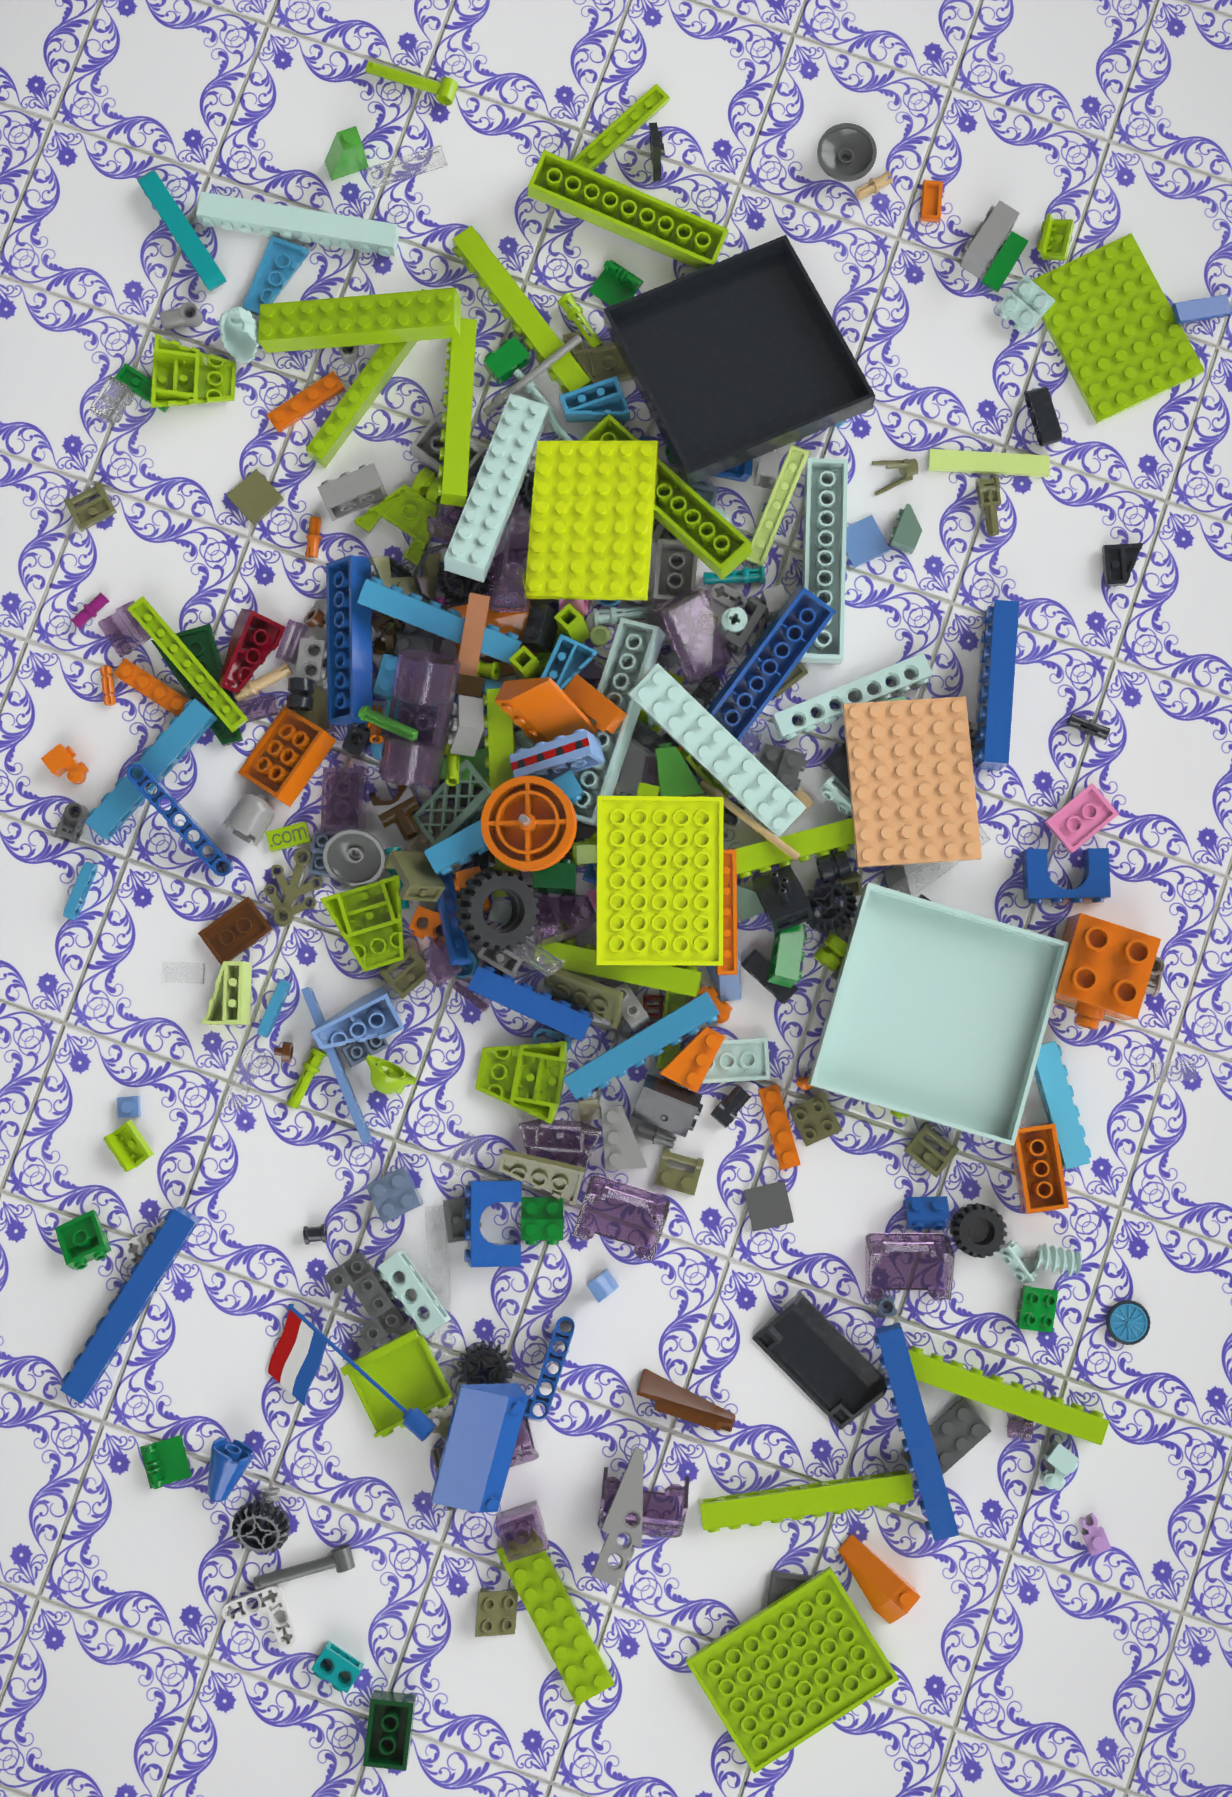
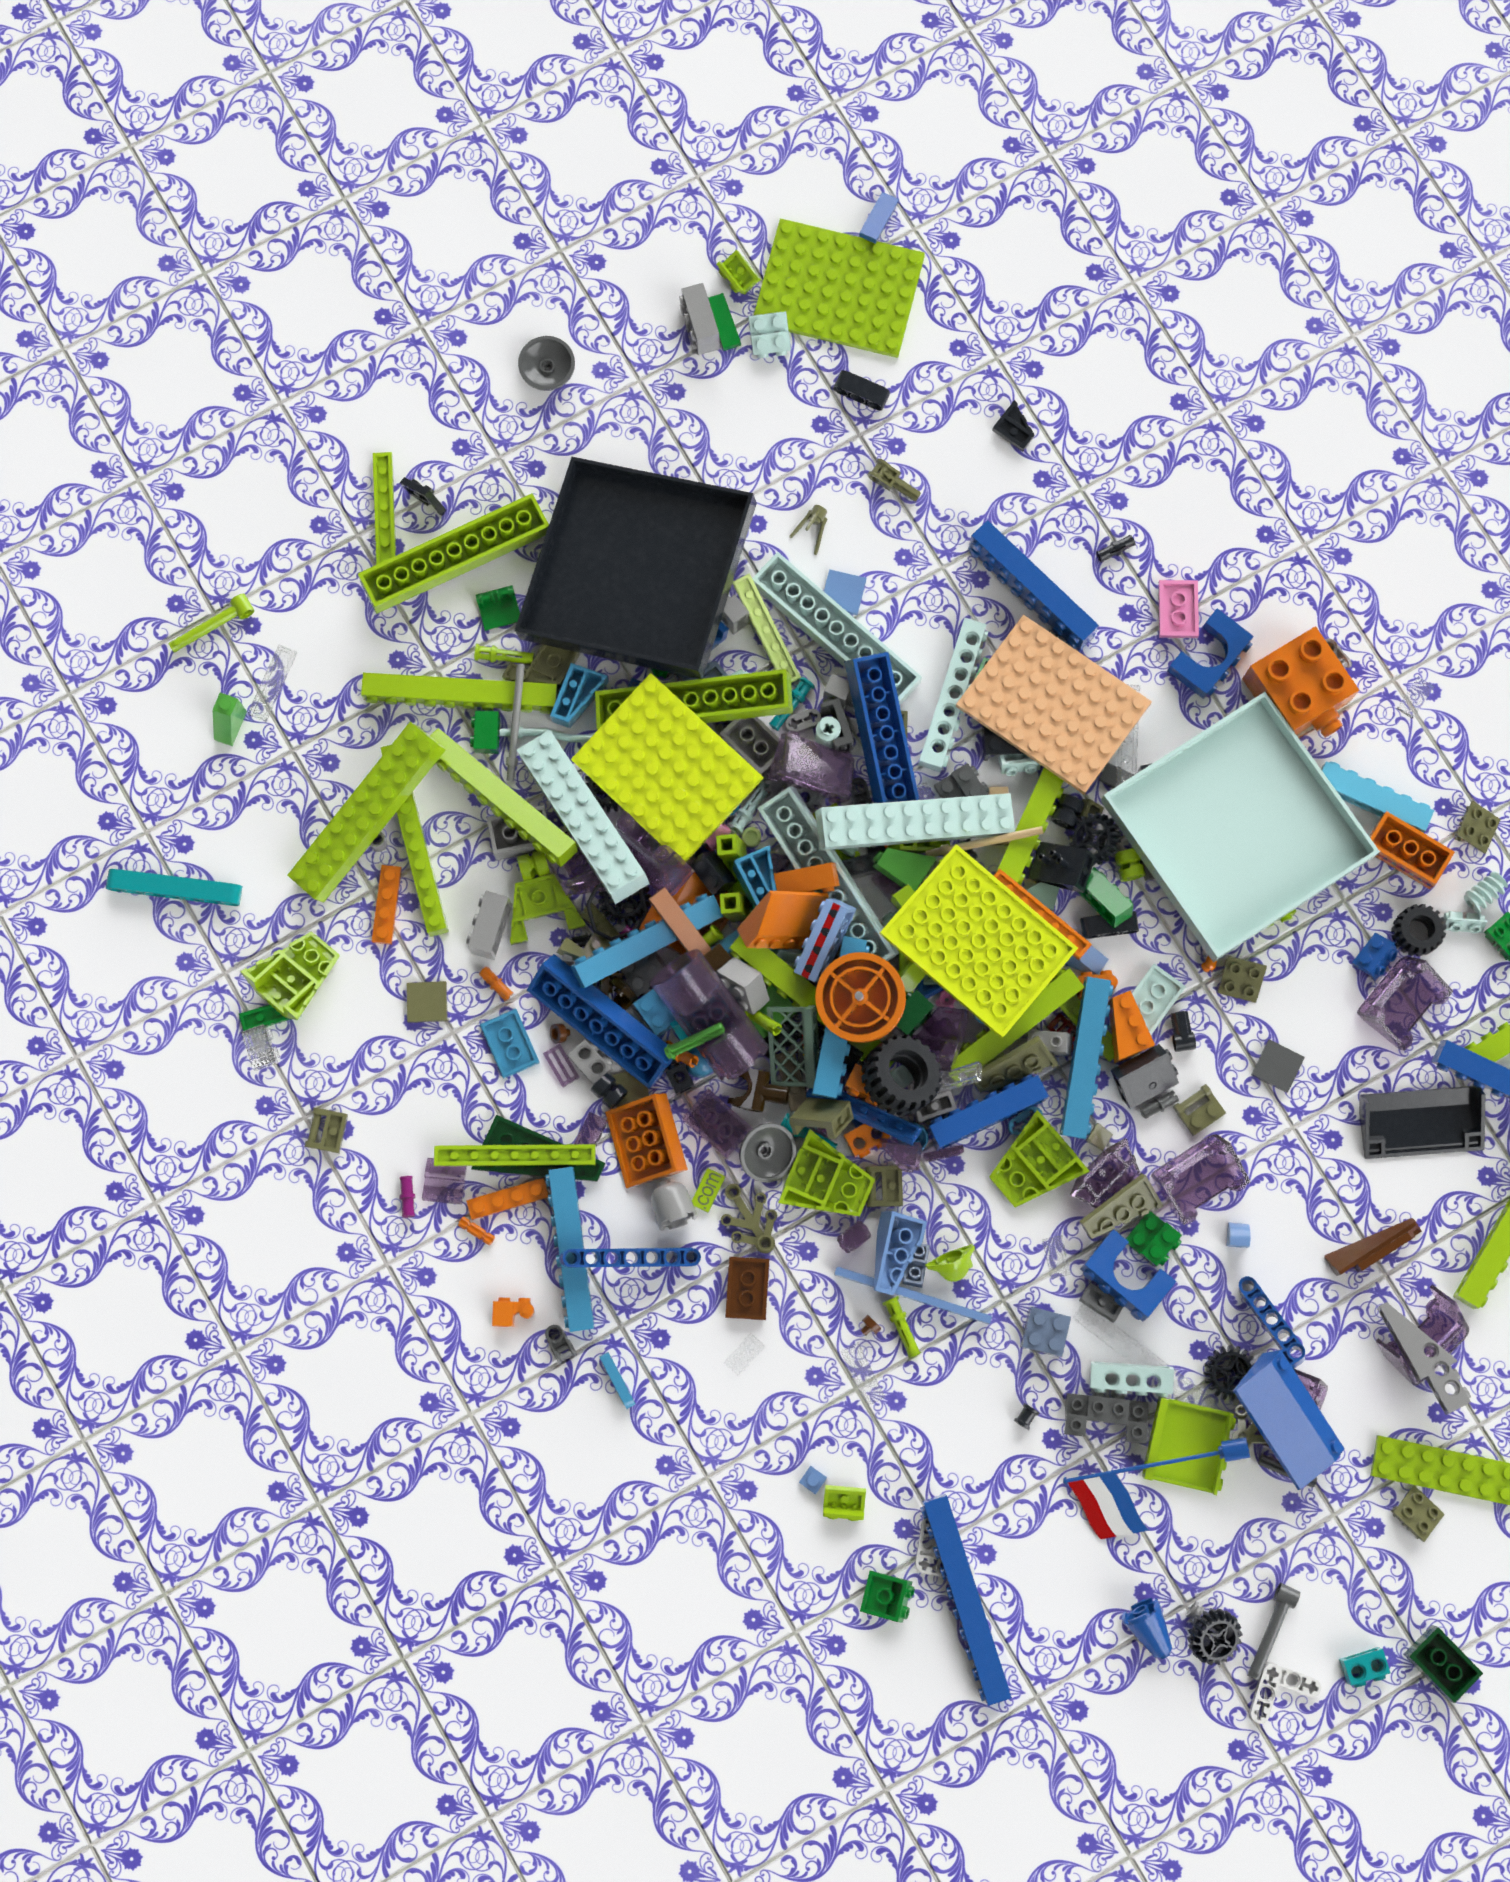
camera: 45 degrees left, 5 degrees down
green hinge [140,1435,192,1489] -> none
light grey piece [160,302,203,331] -> none
light aqua brick [196,192,400,256] -> none
yellowish green wedge [201,961,252,1025] -> none
light aqua piece [218,307,259,364] -> none
dark red wedge [219,608,286,694] -> none
tan pin [233,663,293,703] -> none
dark azure wing [242,236,310,316] -> none
dark azure beam [257,979,292,1038] -> none
sand blue slope [309,831,335,877] -> none
slope [495,1500,549,1563] -> none
light grey wedge [601,1105,647,1170] -> none
orange plate [758,1084,801,1170] -> none
tan axle [855,171,893,200] -> none
sand blue plate [874,1295,897,1318] -> none
sand green slope [888,503,922,554] -> none
olive plate [903,1122,959,1178] -> none
orange tile [920,180,943,223] -> none
yellowish green tile [928,449,1050,477] -> none
none -> dark azure tile [480,1009,540,1079]
none -> clear purple gear [837,1221,871,1253]
none -> olive hinge [1454,801,1501,854]

